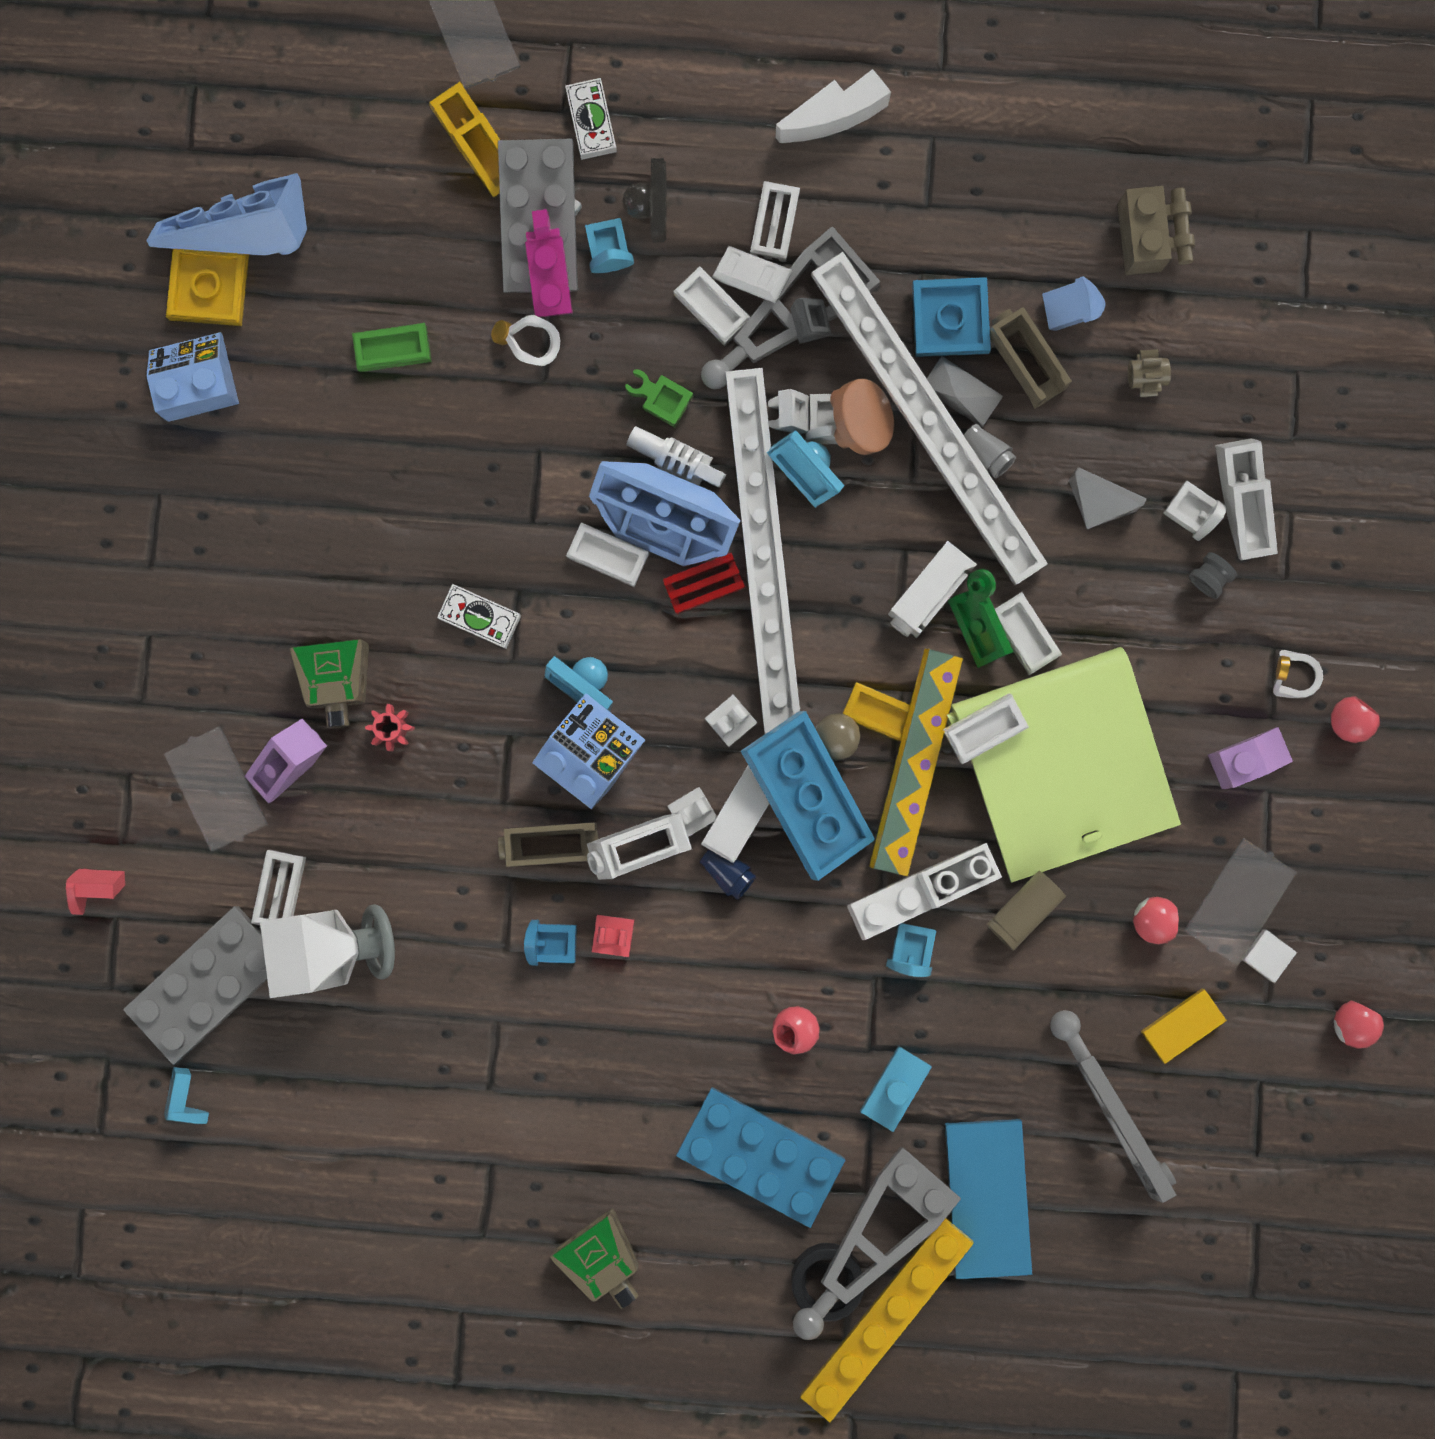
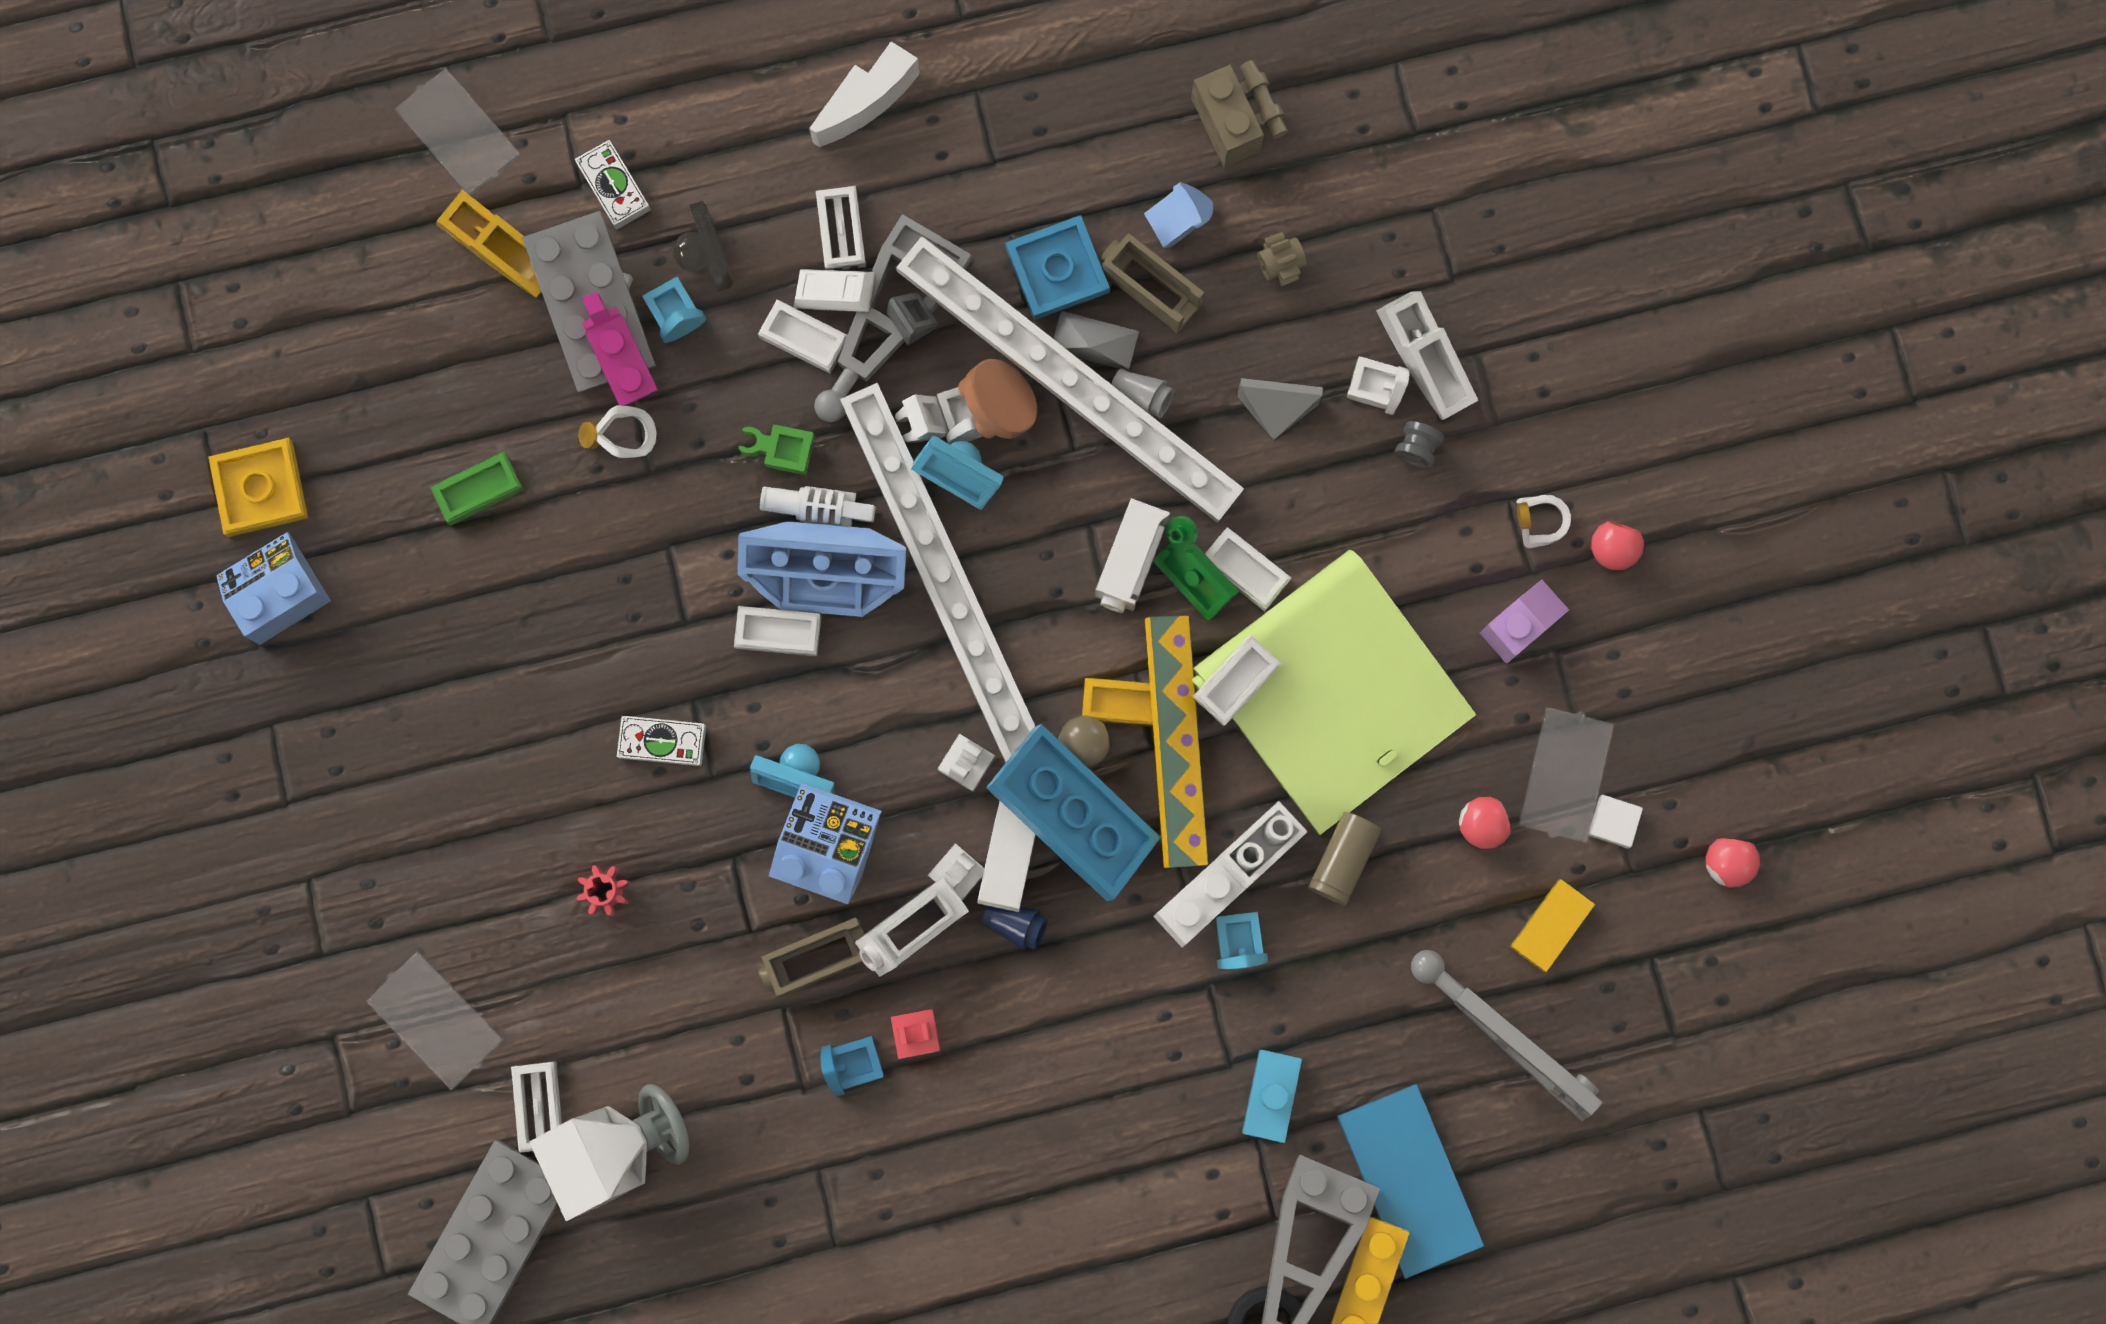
camera: 25 degrees left, 5 degrees down
coral tile [66,869,125,915] -> none
light blue wedge [146,173,307,256] -> none
lavender slope [244,719,327,803] -> none
torso [290,639,369,728] -> none
red tile [662,552,745,615] -> none
dark azure plate [676,1087,845,1228] -> none
coral piece [773,1006,819,1055] -> none

